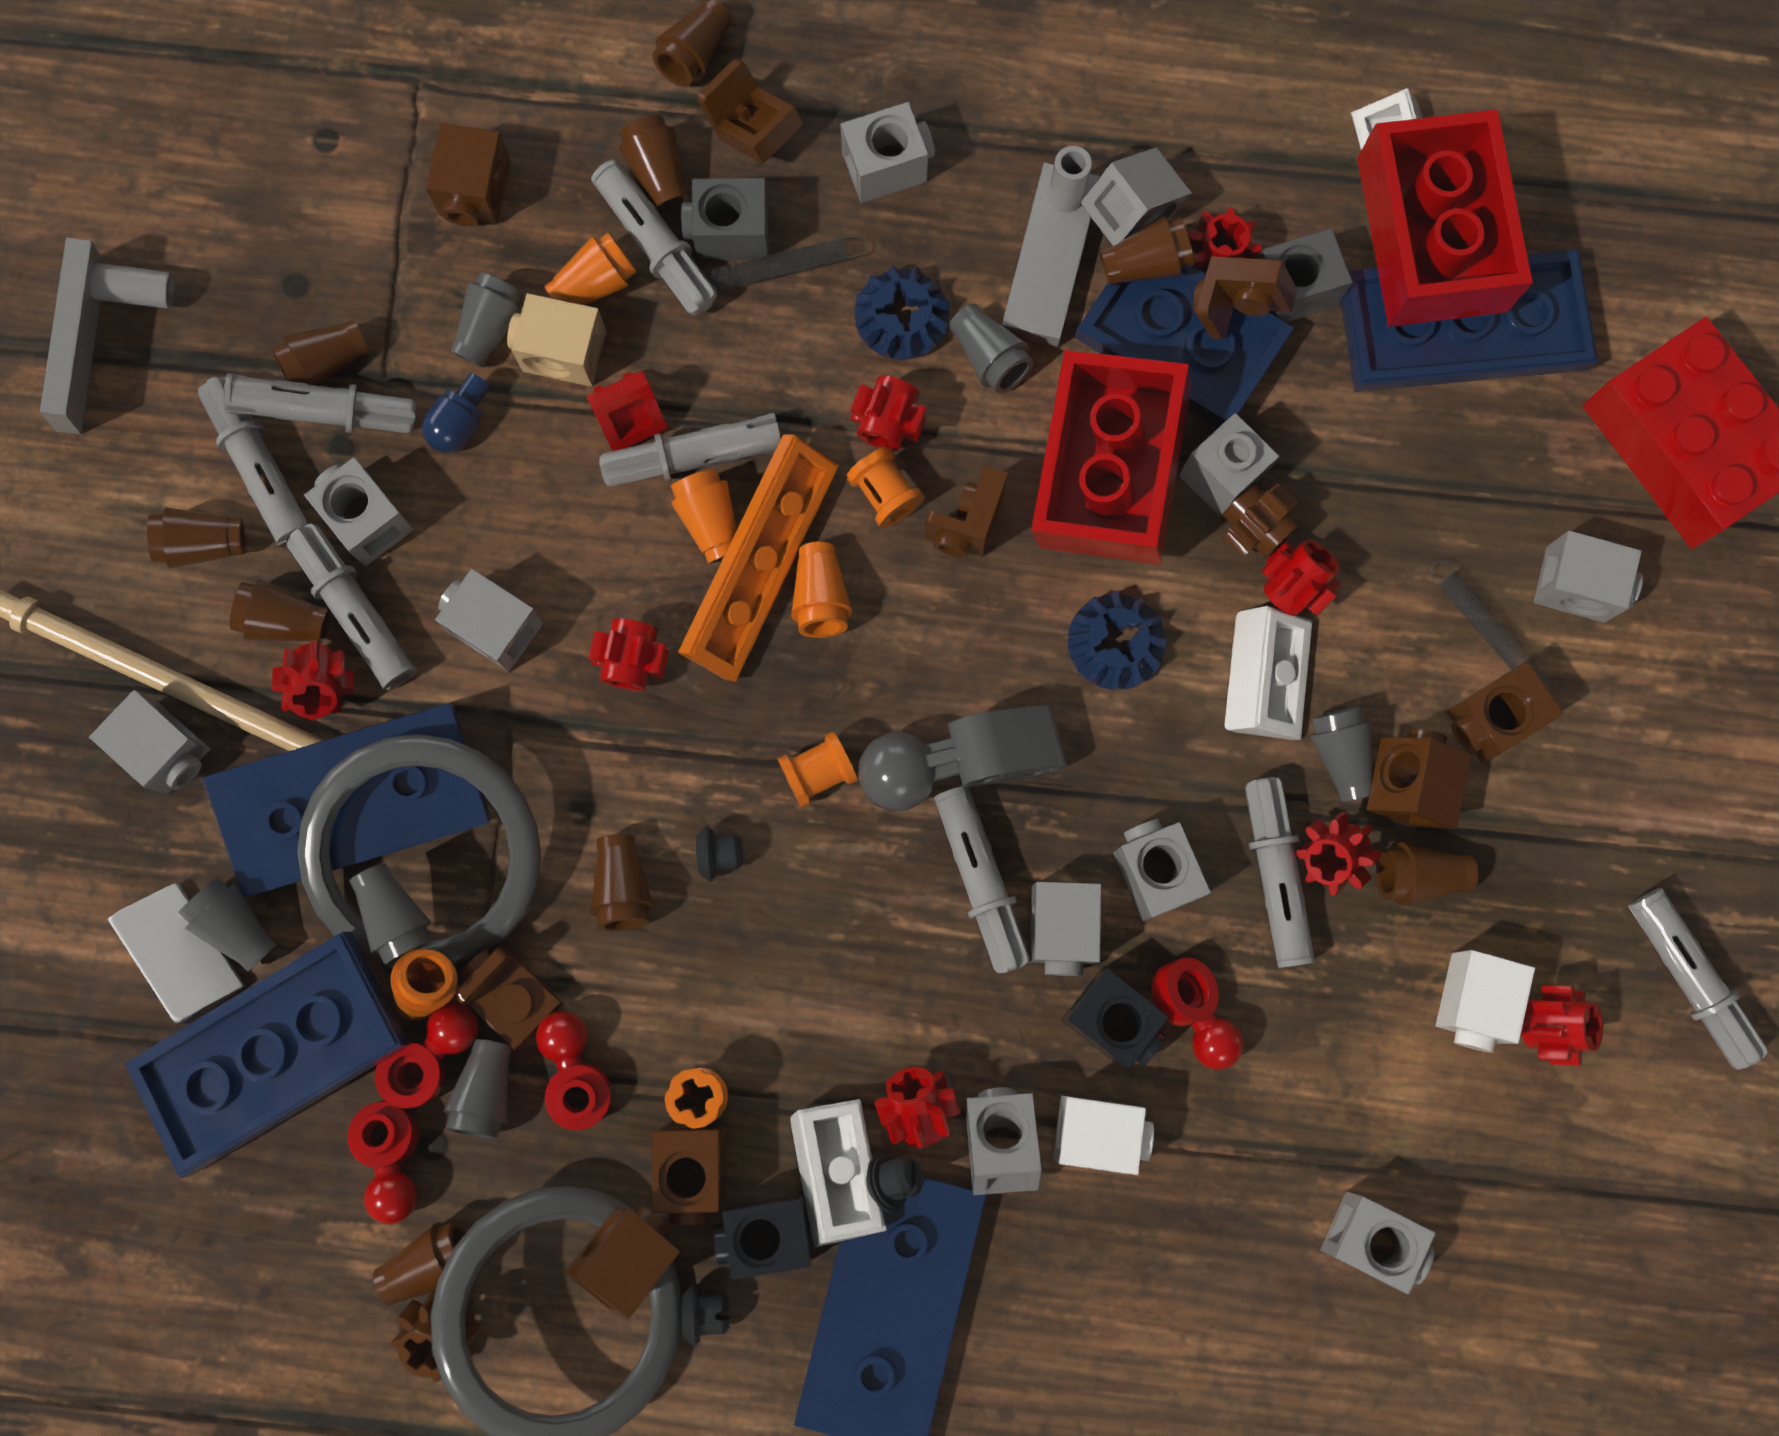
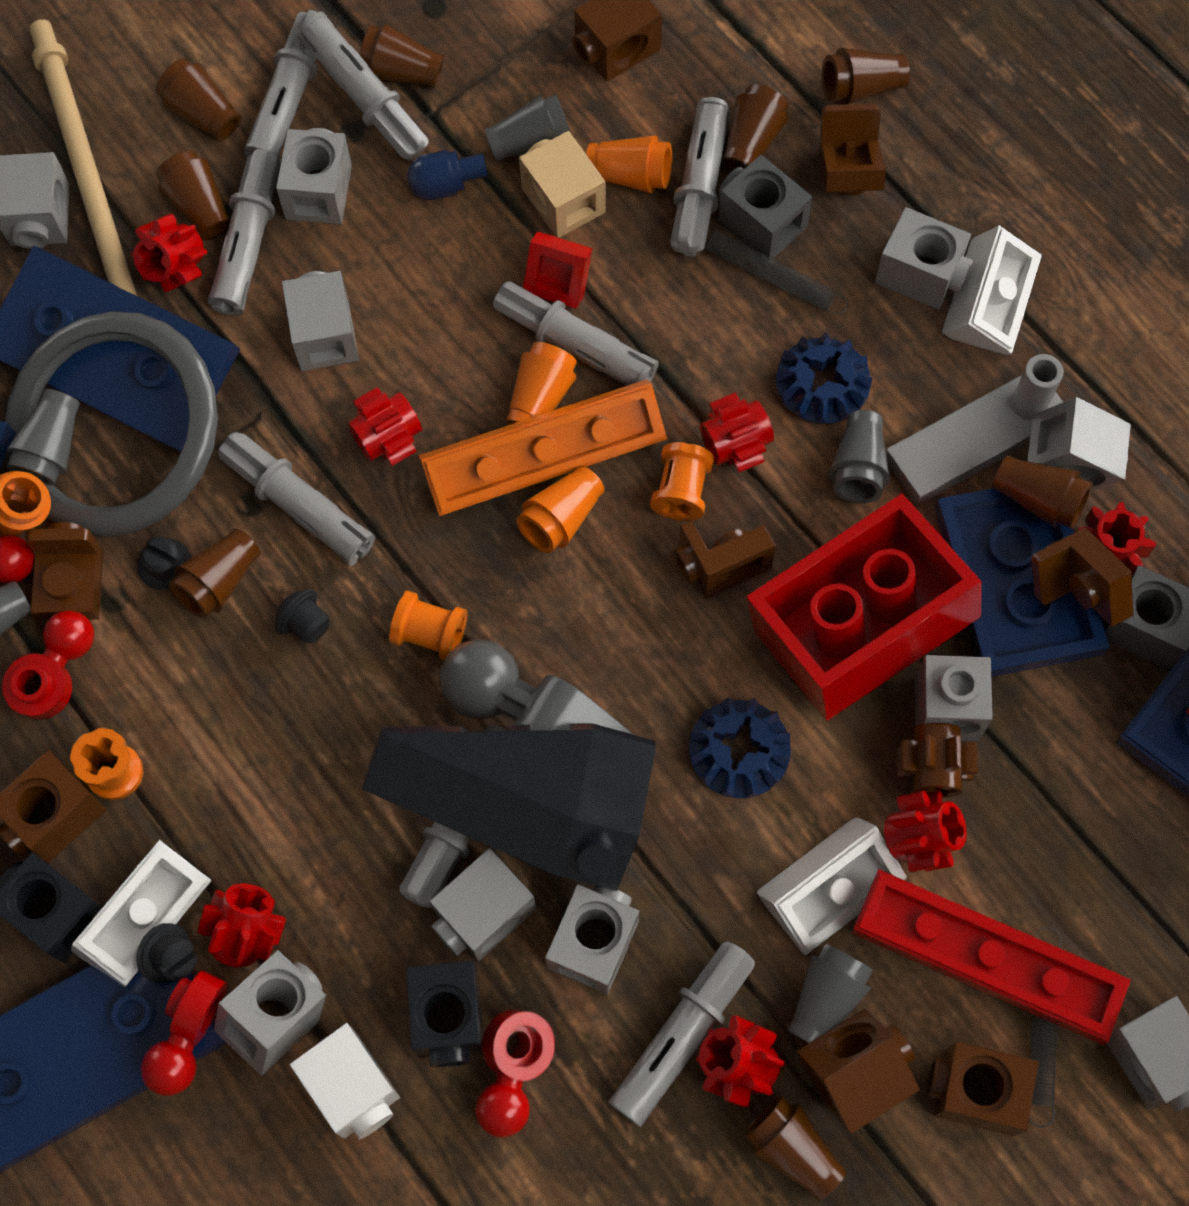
camera: 50 degrees right, 10 degrees down
none -> black piece [137,537,192,590]
none -> red plate [141,970,228,1096]
none -> light grey axle [218,432,375,566]
none -> black wedge [362,723,656,891]
none -> red tile [851,869,1131,1045]
none -> white slope [942,226,1042,355]

